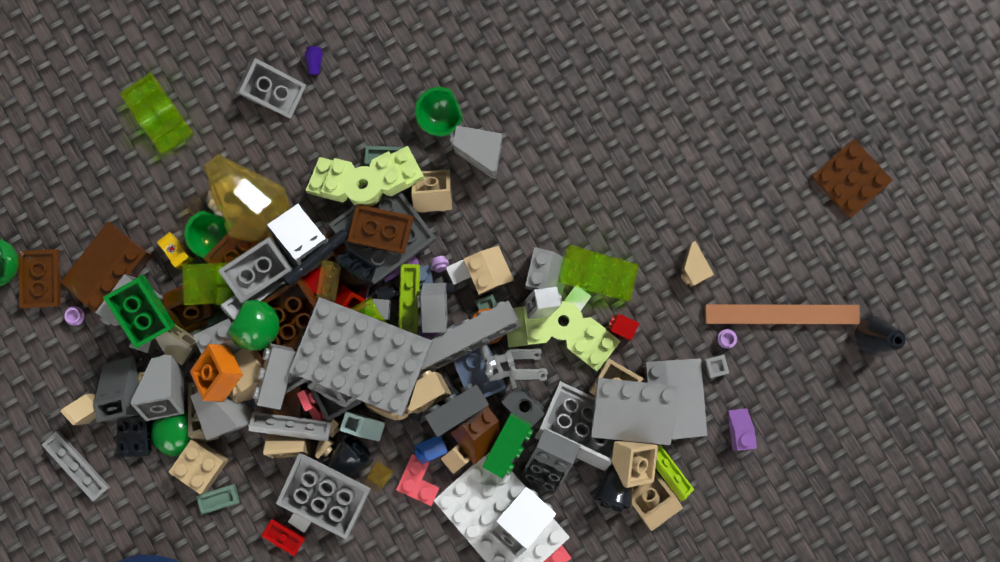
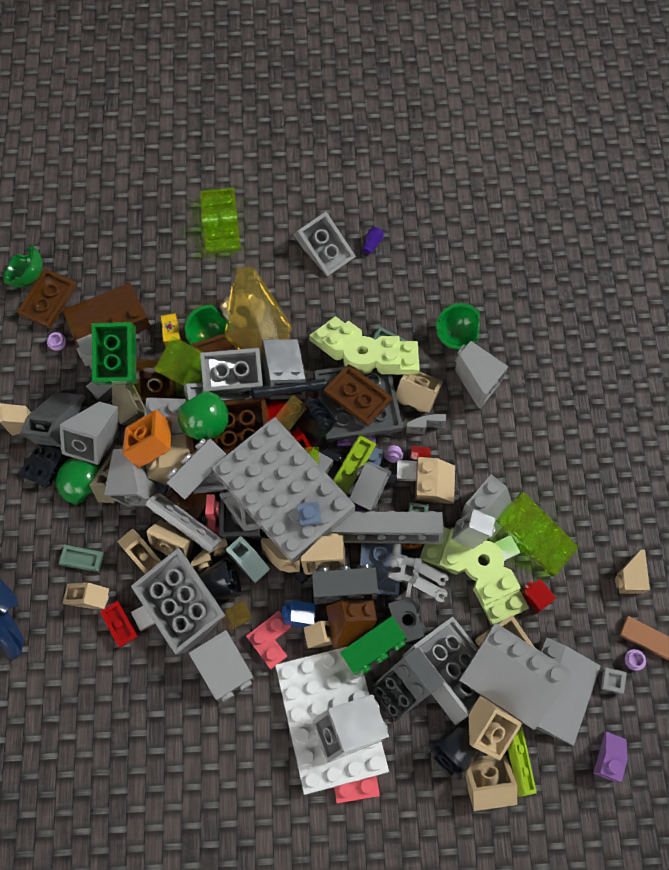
camera: 25 degrees right, 15 degrees down
tan brick [169,439,229,495] -> none
none -> tan slope [62,583,109,609]
none -> tan slope [117,529,161,574]
none -> light grey slope [189,630,254,702]
none -> sand blue plate [297,501,321,527]
none -> light grey slope [406,414,446,434]
none -> red tile [411,446,431,460]

